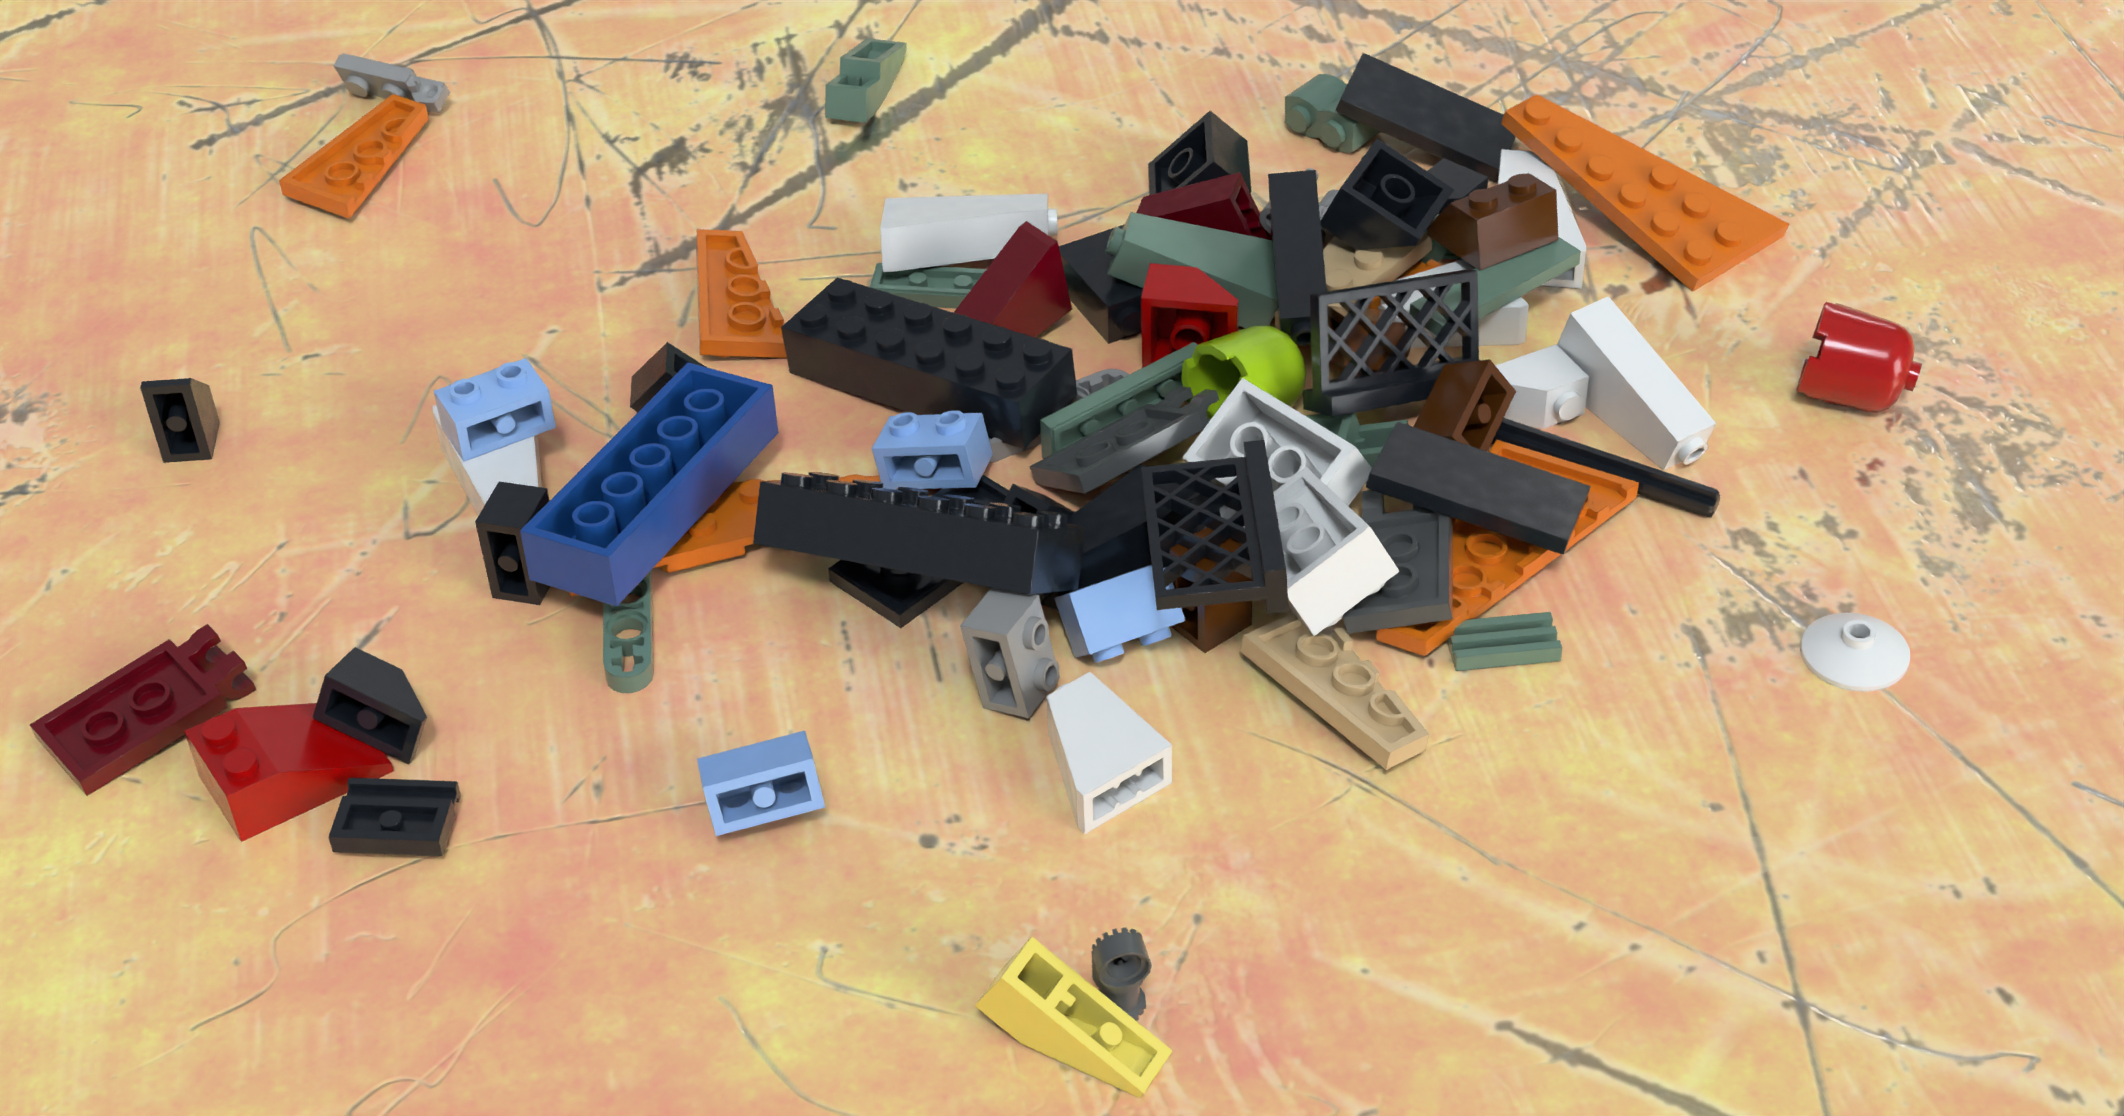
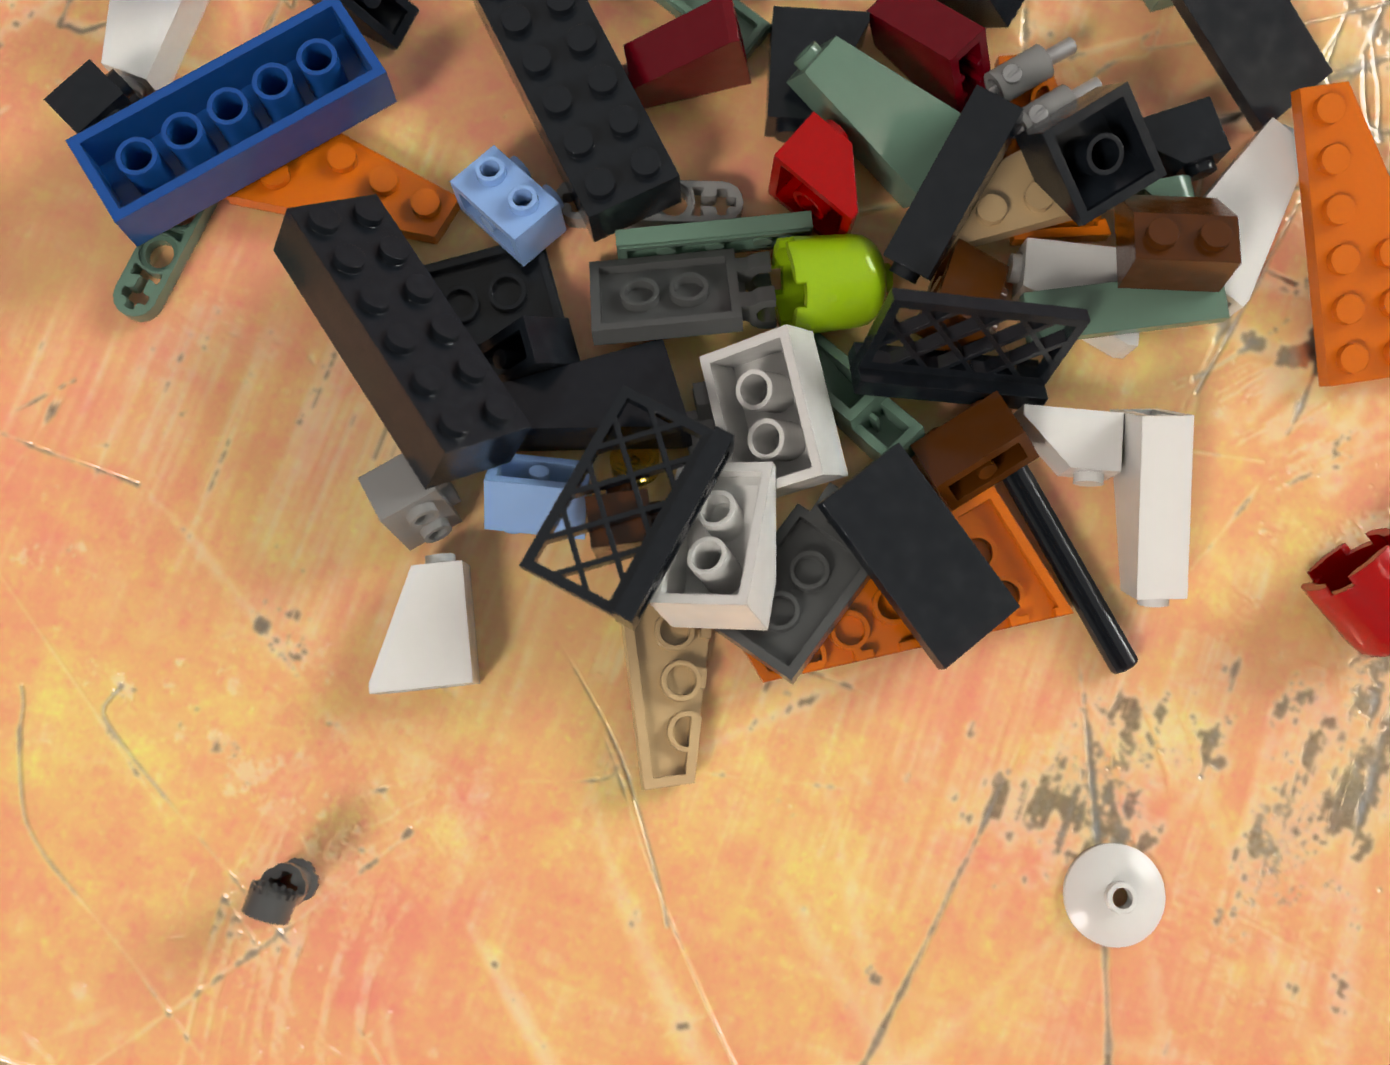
camera: 25 degrees right, 40 degrees up
light blue brick [697,731,825,836] -> none
light yellow slope [975,937,1173,1098] -> none
sand green tile [1447,612,1562,671] -> none

